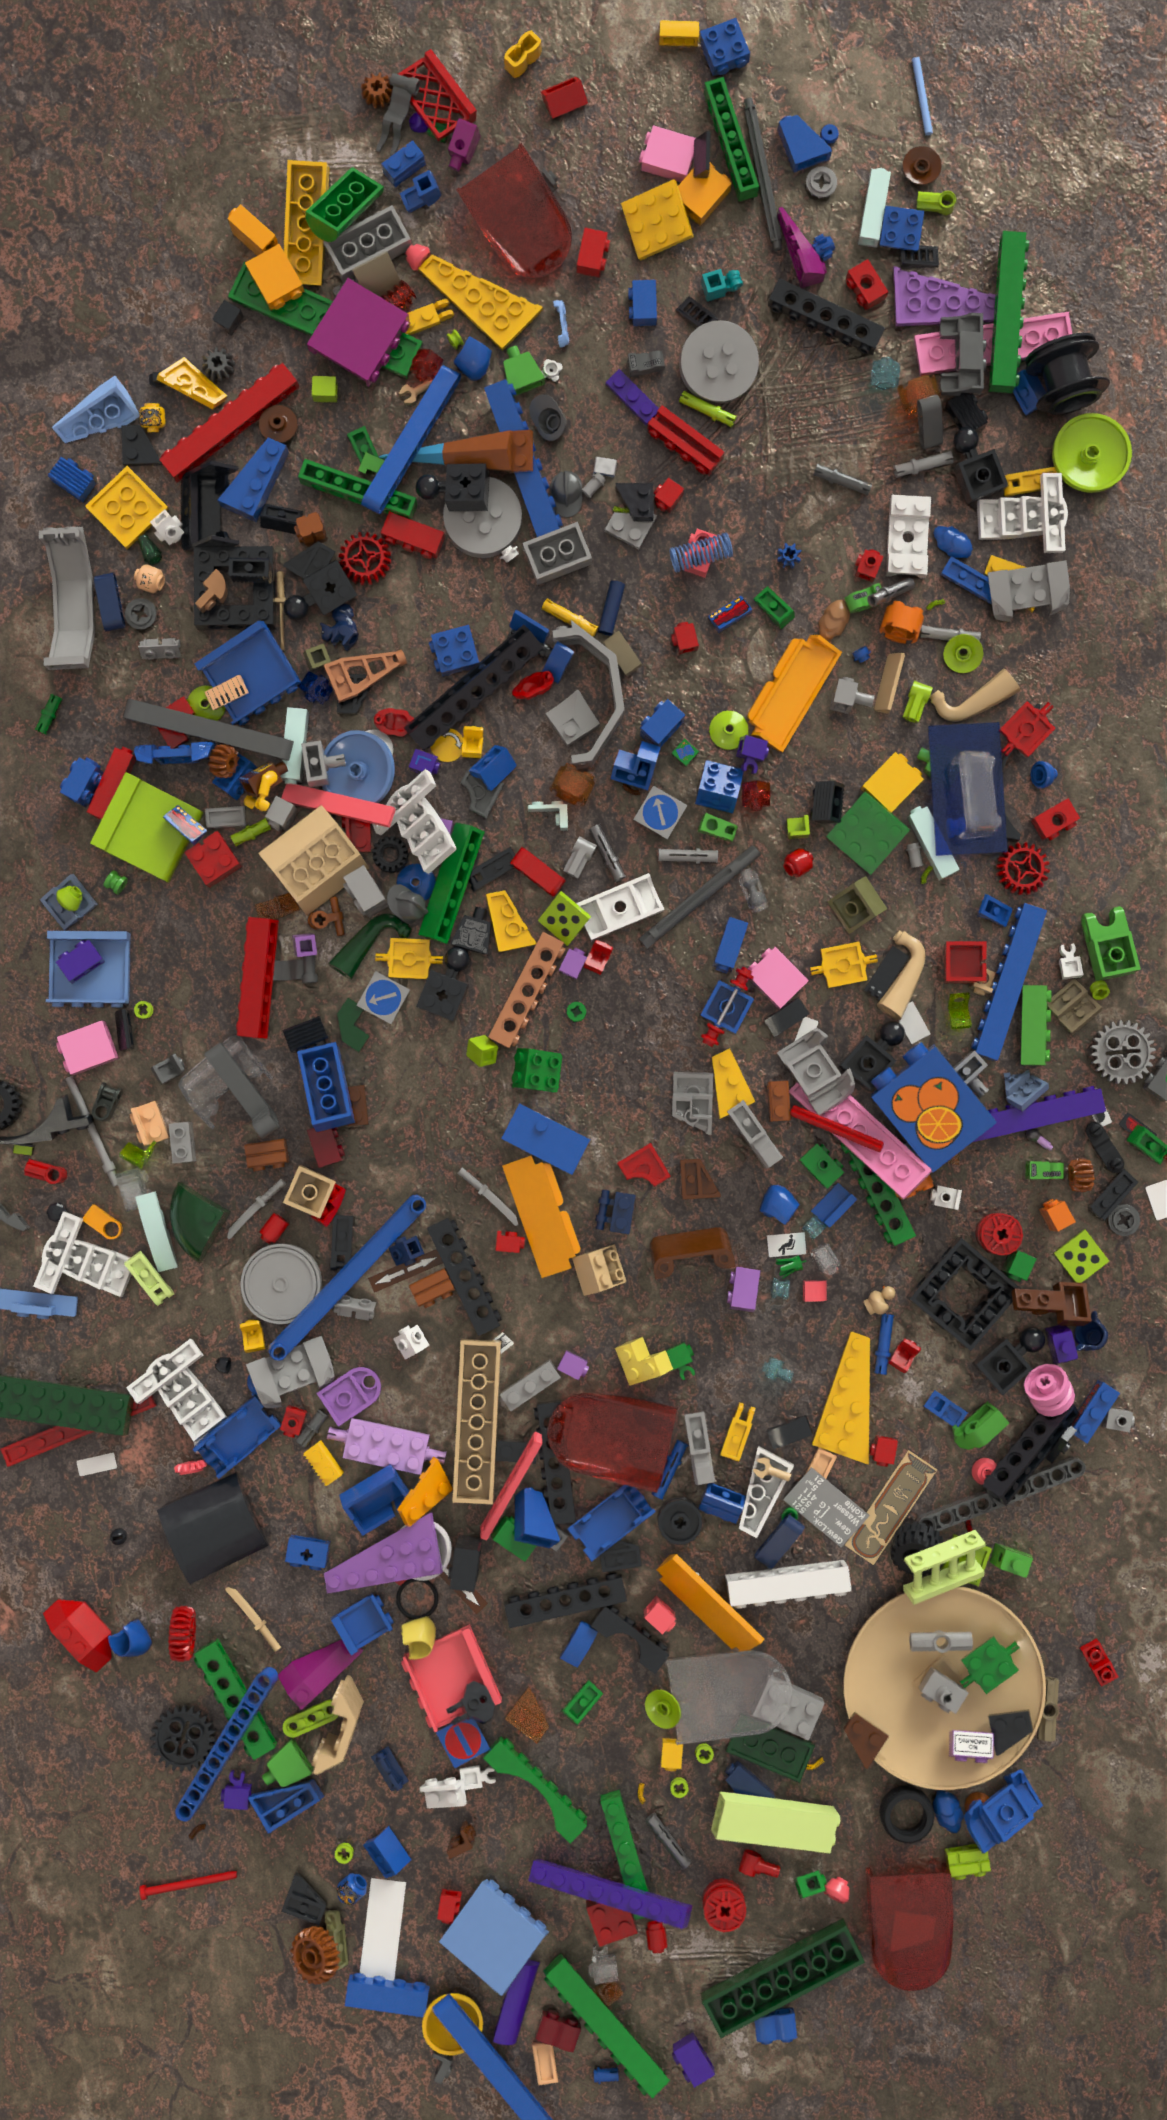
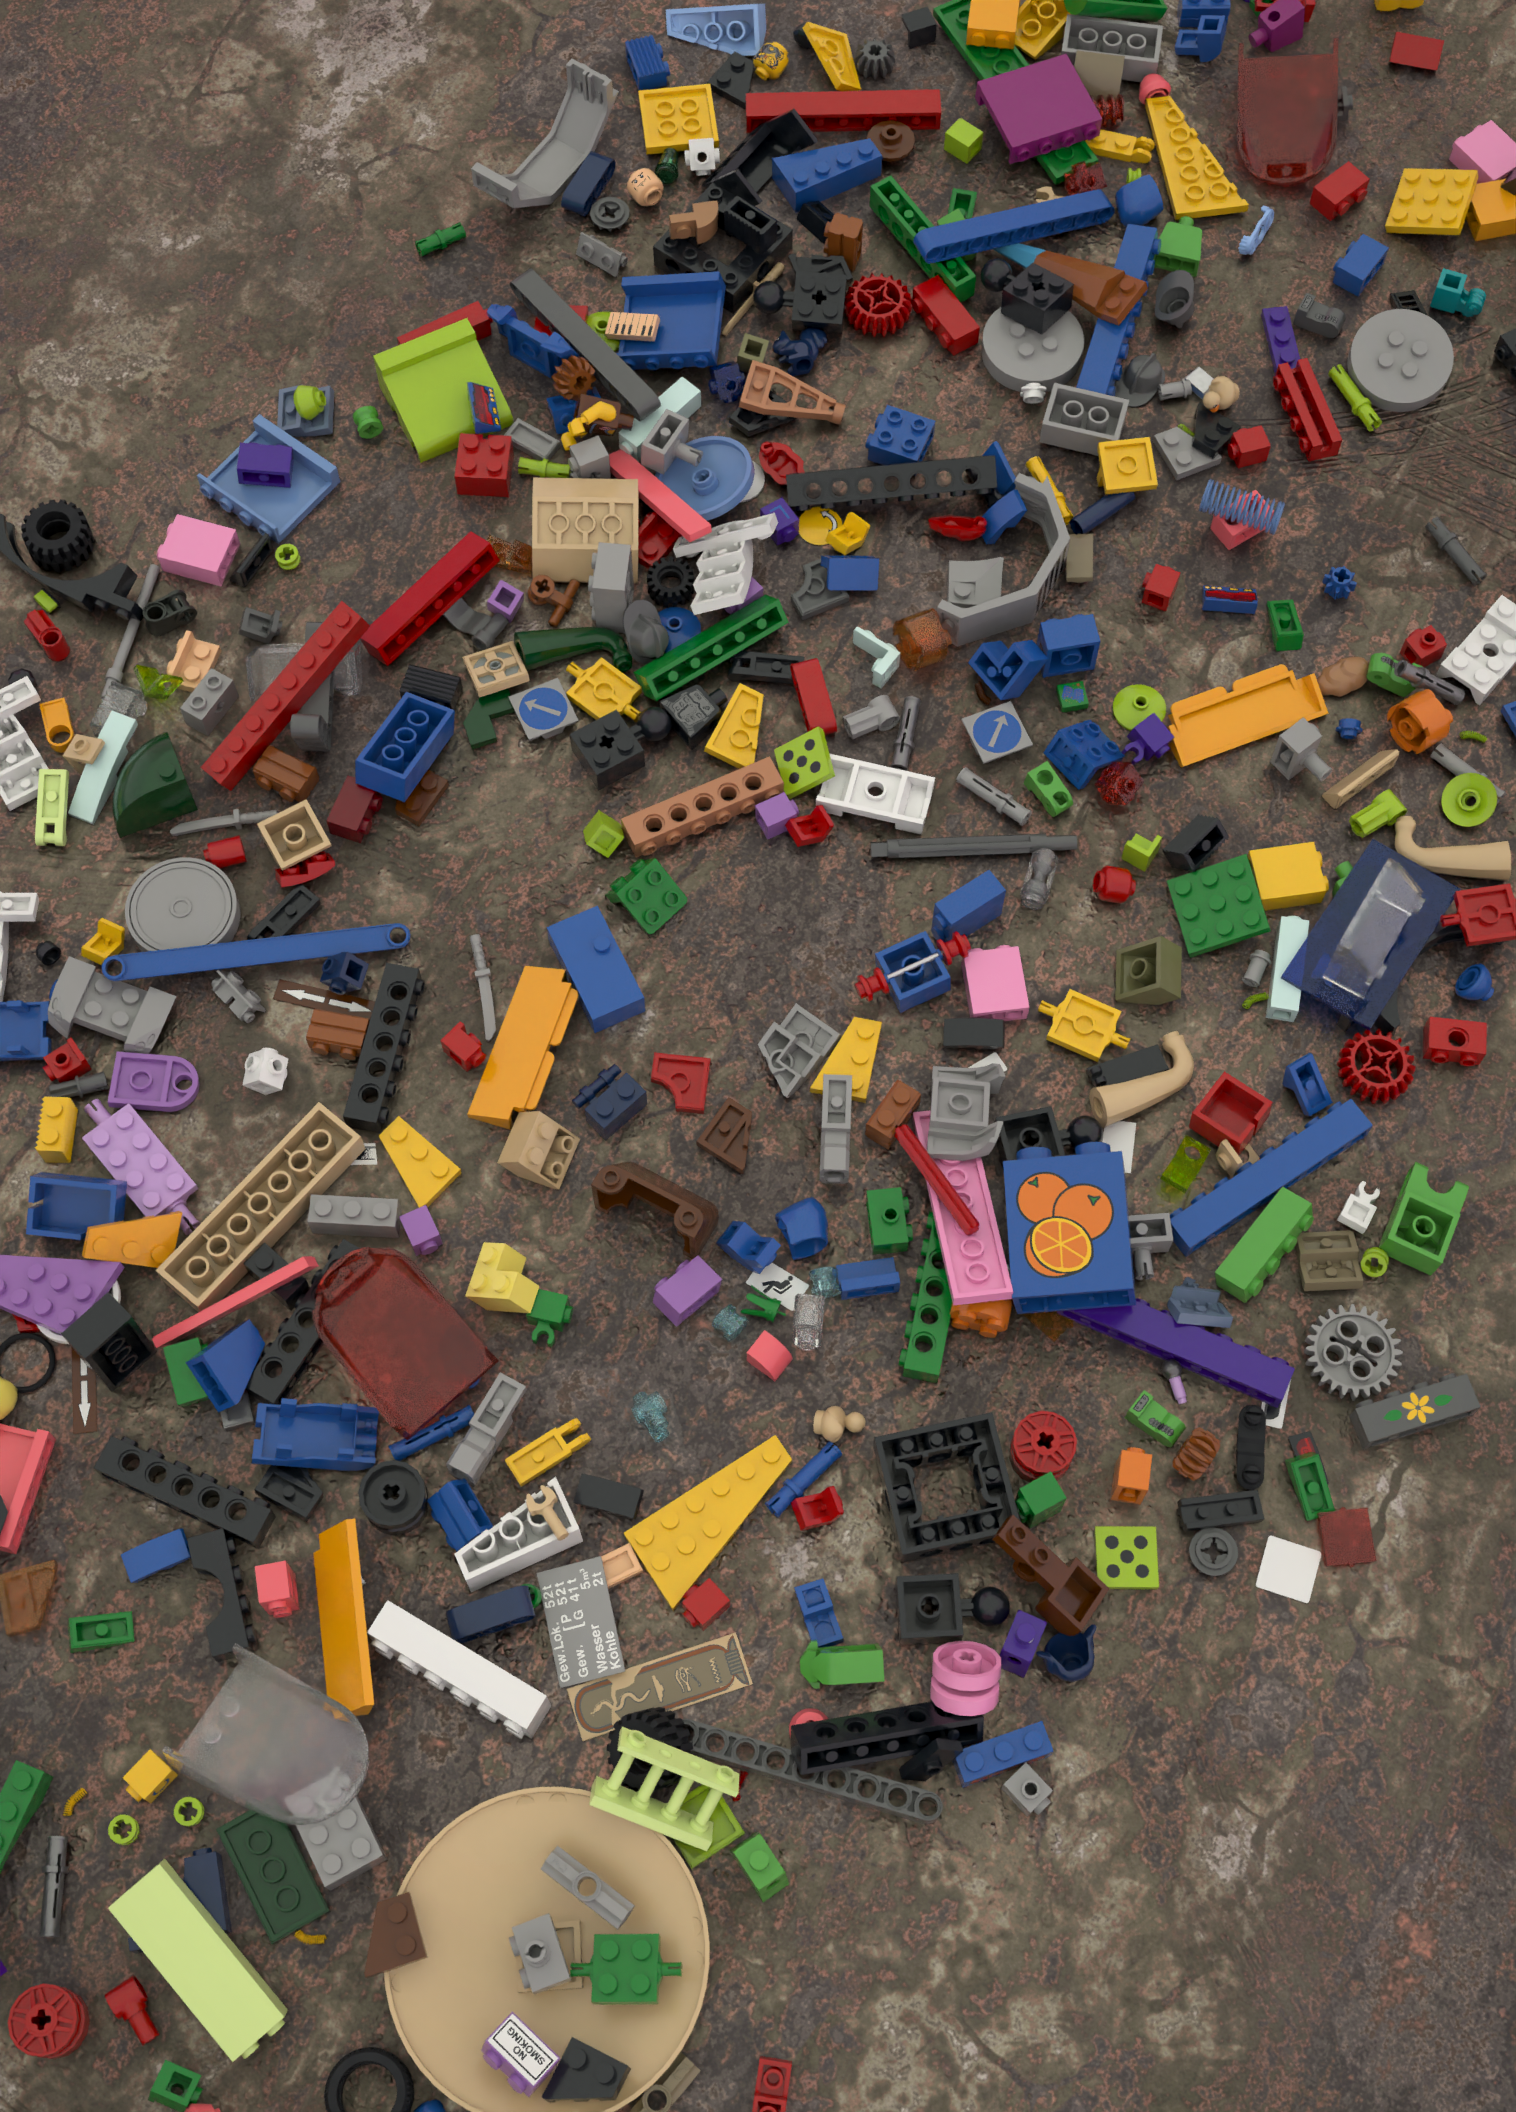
camera: 40 degrees right, 20 degrees down
blue brick [60,757,104,808] -> none
white plate [541,359,562,382] -> none
green wheel [567,1002,586,1022] -> none
lime dish [645,1690,681,1729] -> none
white brick [930,1185,962,1210] -> none
none -> tan bracket [63,734,105,774]
none -> red brick [201,601,370,791]
none -> yellow wing [379,1116,462,1208]
none -> tan piece [462,641,530,698]
none -> blue brick [716,1221,781,1274]
none -> yellow bracket [1097,437,1158,495]
none -> tan animal [1203,376,1240,413]

